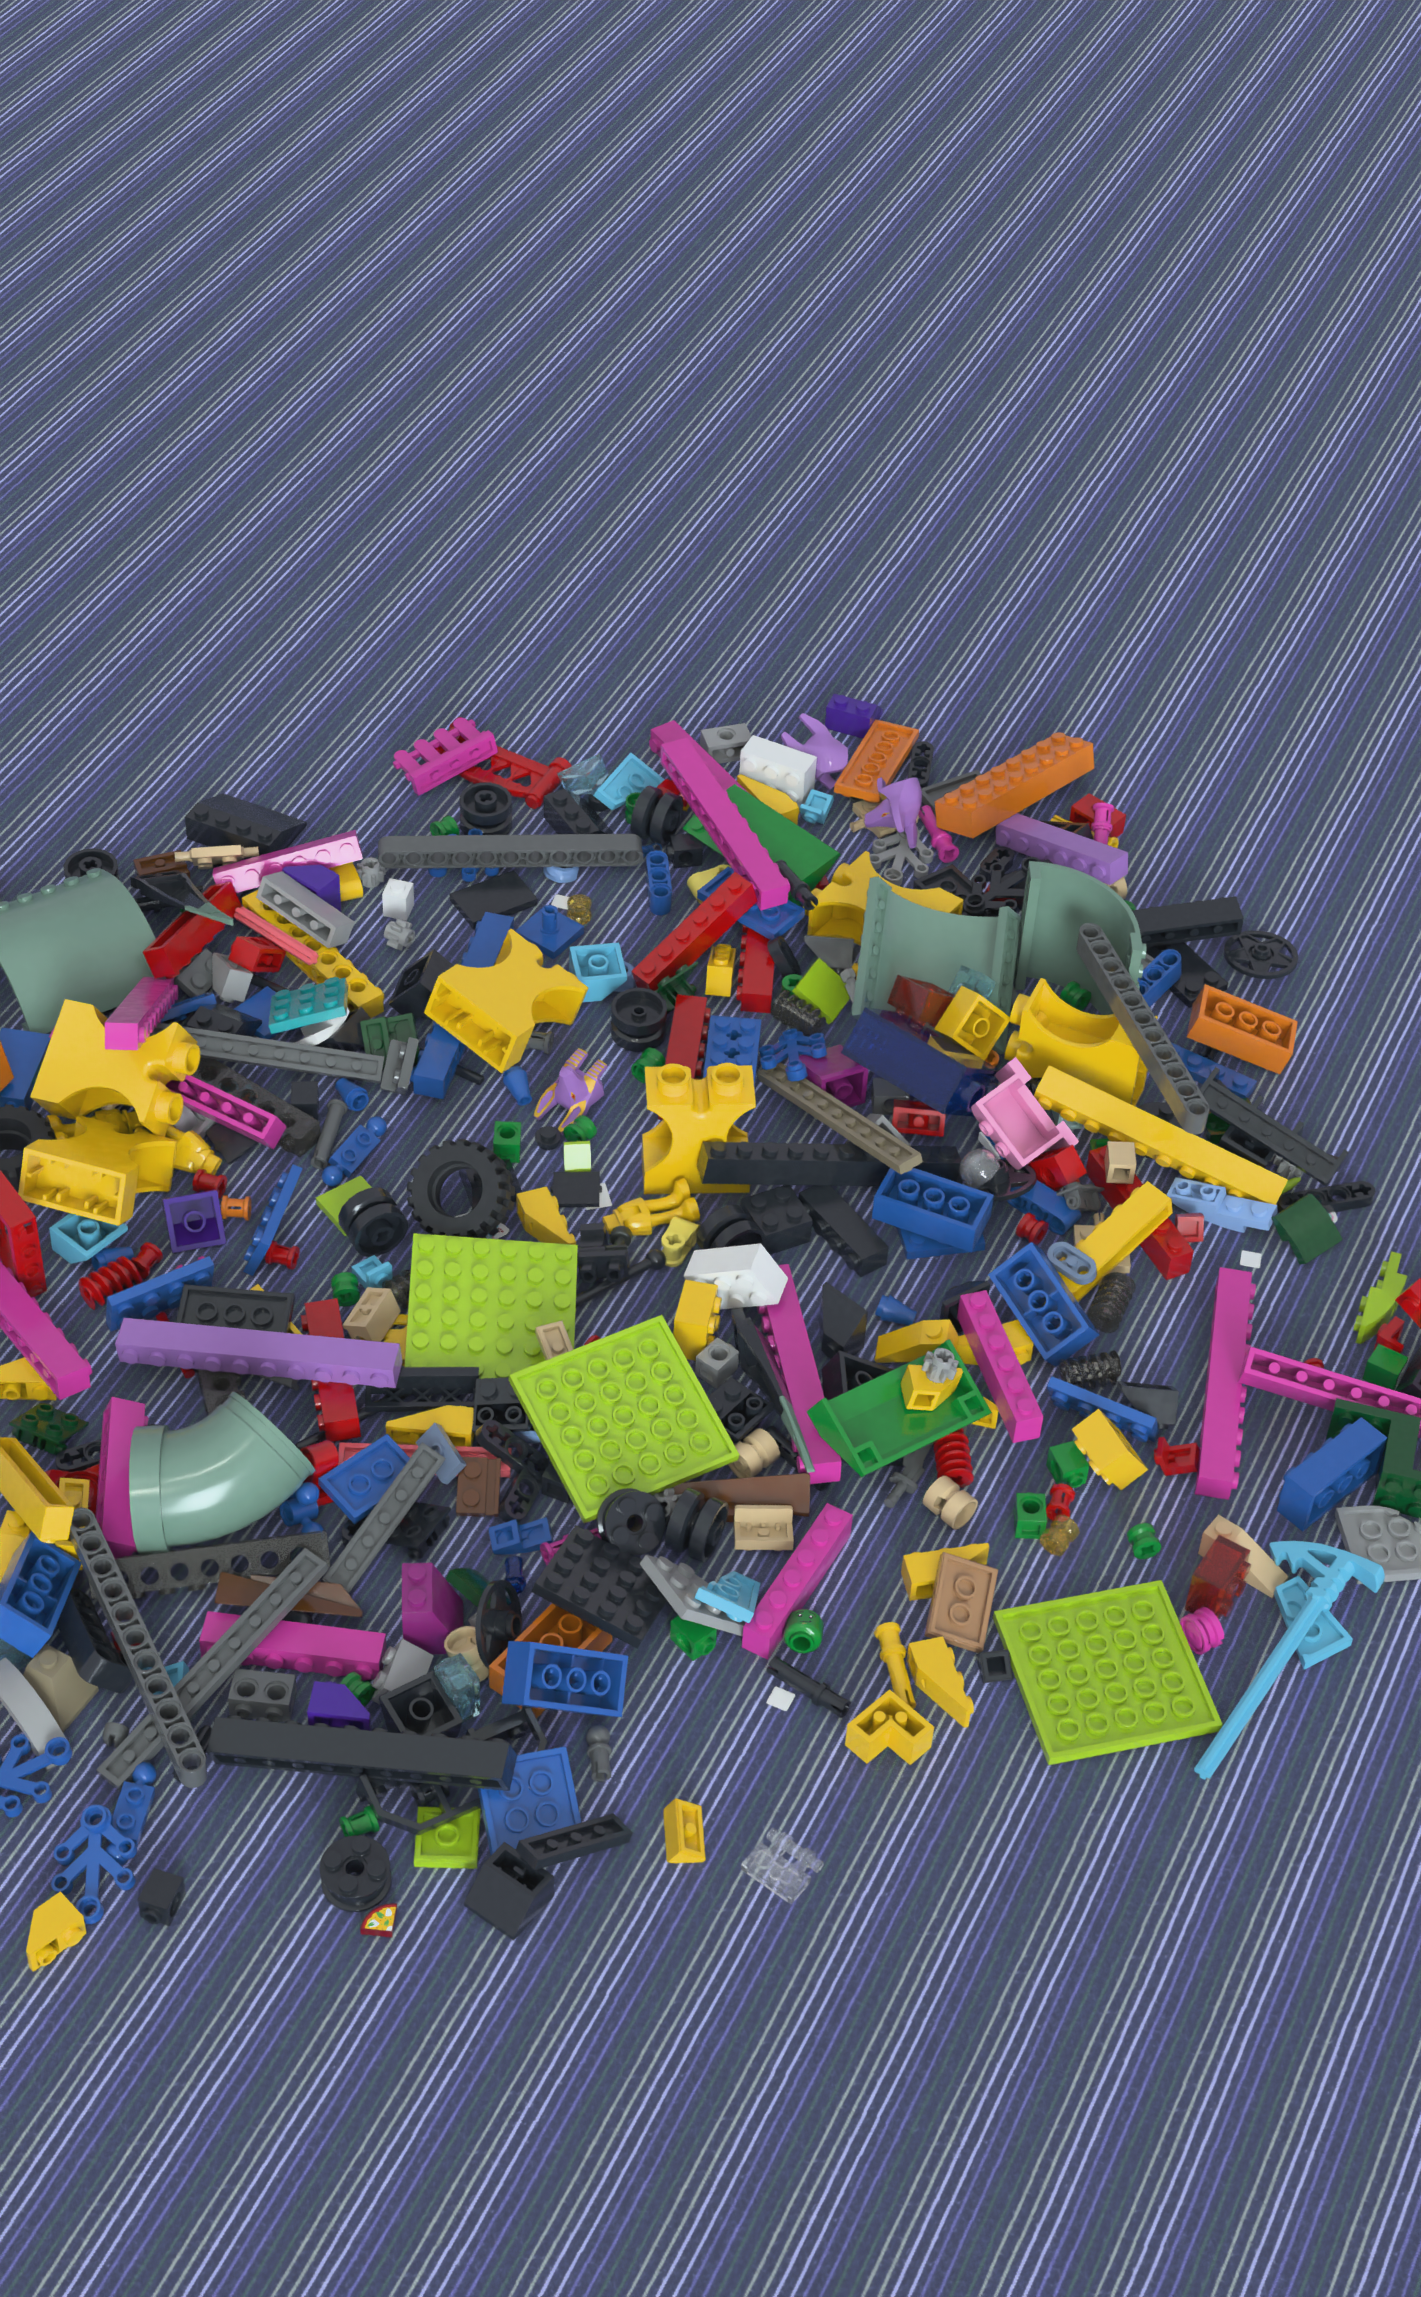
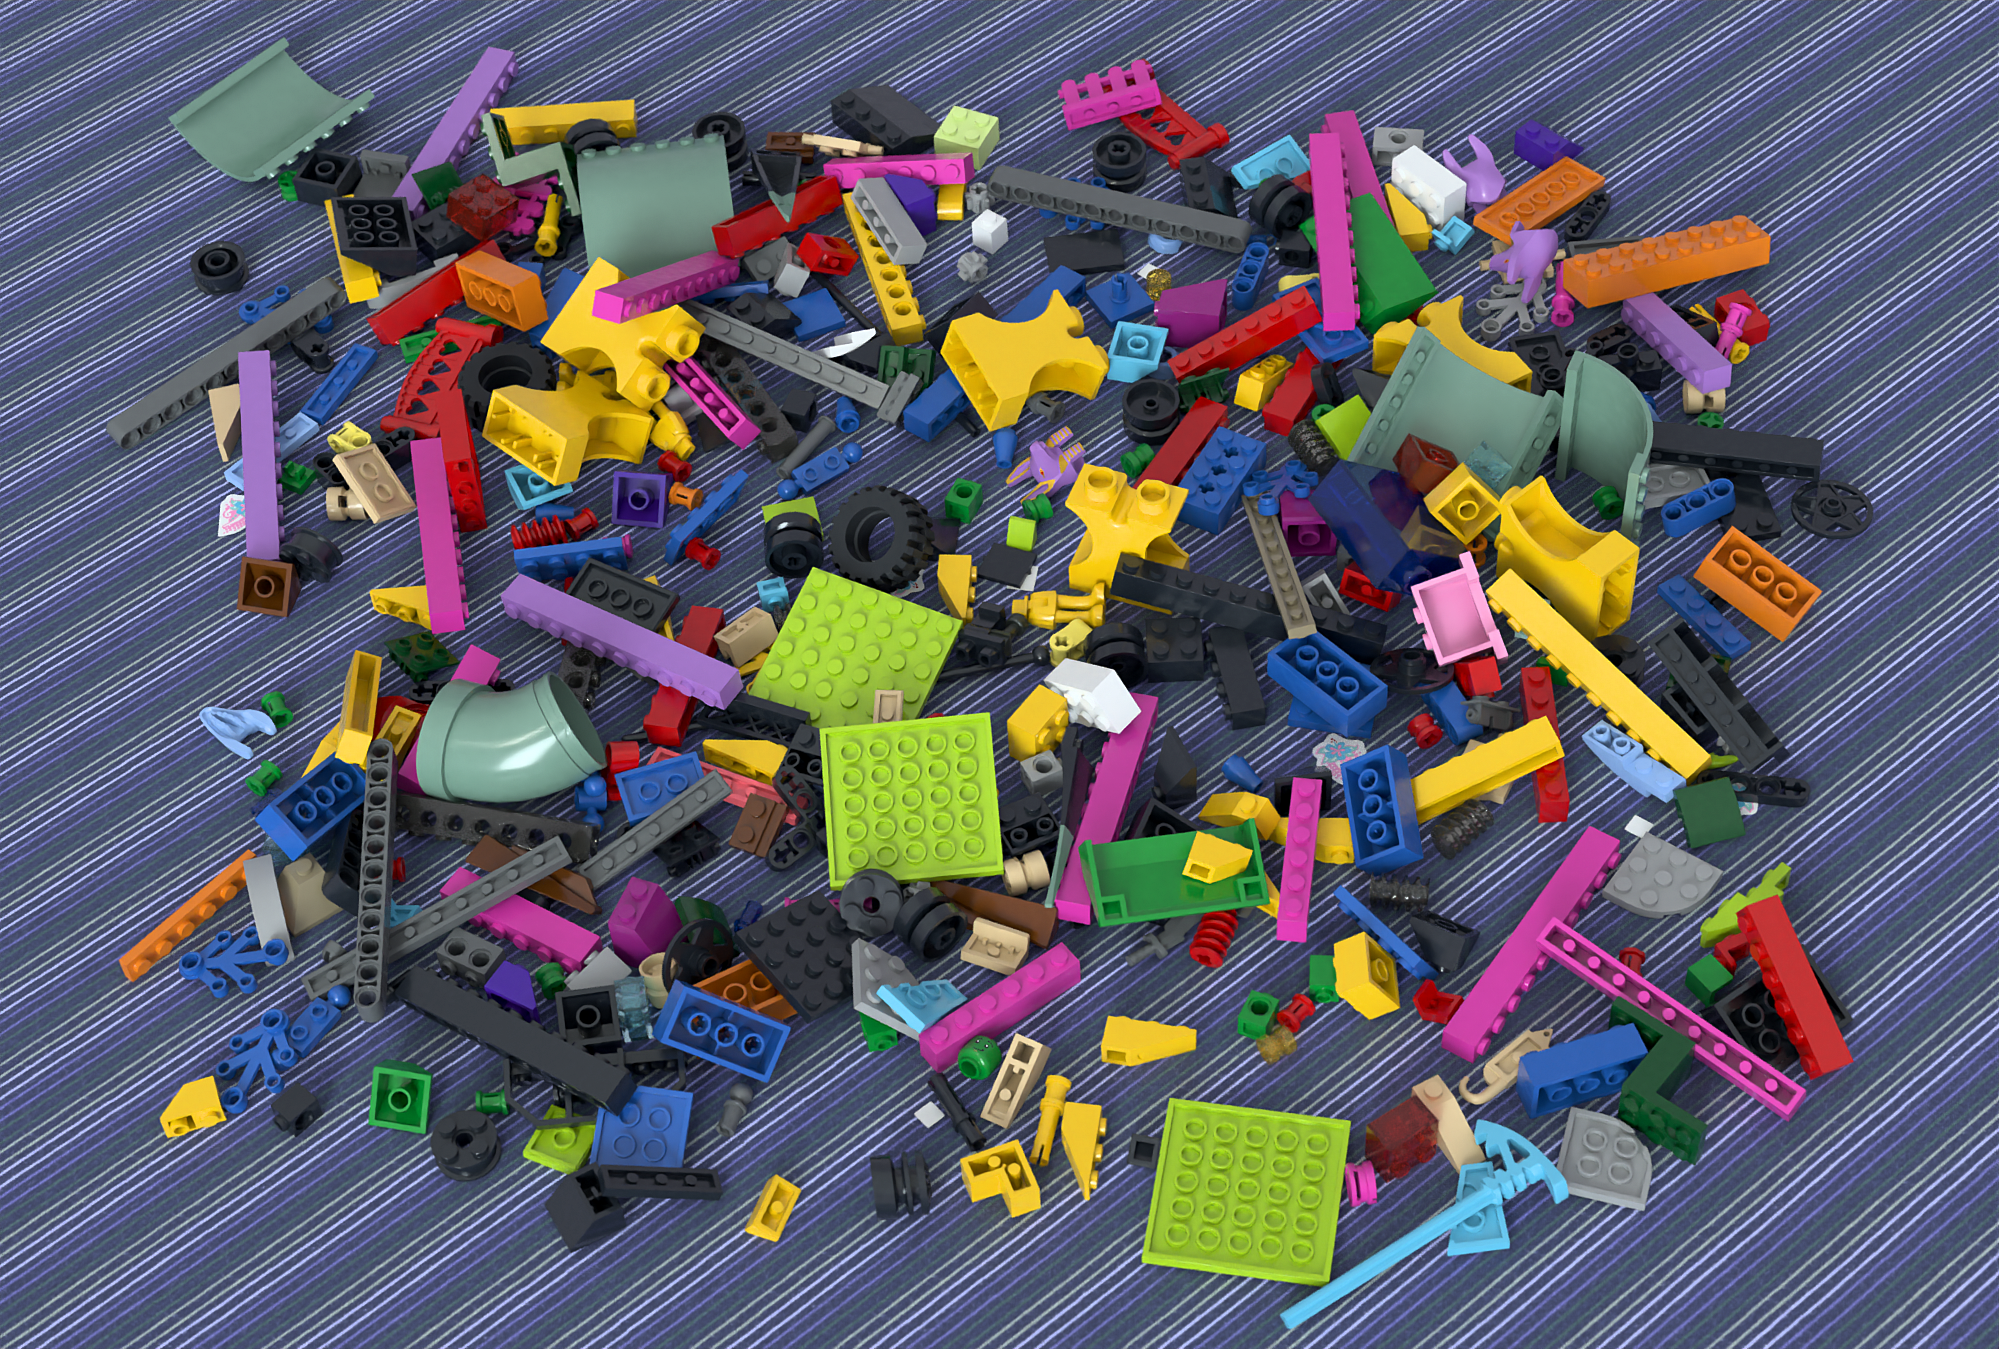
camera: 30 degrees right, 5 degrees up
coral axle [234,907,319,965] -> none
teal plate [269,977,348,1034] -> none
green wheel [331,1272,360,1307] -> none
tile [360,1903,398,1938] -> none
sand blue plate [416,1423,466,1485] -> none
green wheel [430,815,459,836] -> none
blue slope [488,1517,554,1555] -> none
black plate [535,1126,561,1150] -> none
clear light blue slope [557,754,609,795] -> none
clear plate [741,1828,824,1905] -> none
black pin [775,860,818,910] -> none
light grey gear [922,1348,959,1383] -> none
tan wheel [923,1476,978,1530] -> none
medium nougat tile [924,1552,998,1653] -> none
clear hair [959,1148,1000,1188] -> none
sand blue plate [1047,1242,1097,1285] -> none
dark grey beam [1076,923,1210,1134] -> none
tan brick [1104,1141,1136,1184] -> none
green wheel [1126,1523,1161,1559] -> none
tile [1175,1213,1204,1242] -> none
none -> green slope [368,1059,433,1134]
none -> black wheel [870,1149,932,1221]
none -> yellowish green brick [934,106,1000,170]
none -> tan slope [980,1033,1052,1129]
none -> magenta slope [1154,279,1227,348]
none -> clear sticker [1313,733,1366,785]
none -> tan plate [1459,1029,1553,1105]
none -> light grey plate [1602,832,1723,919]

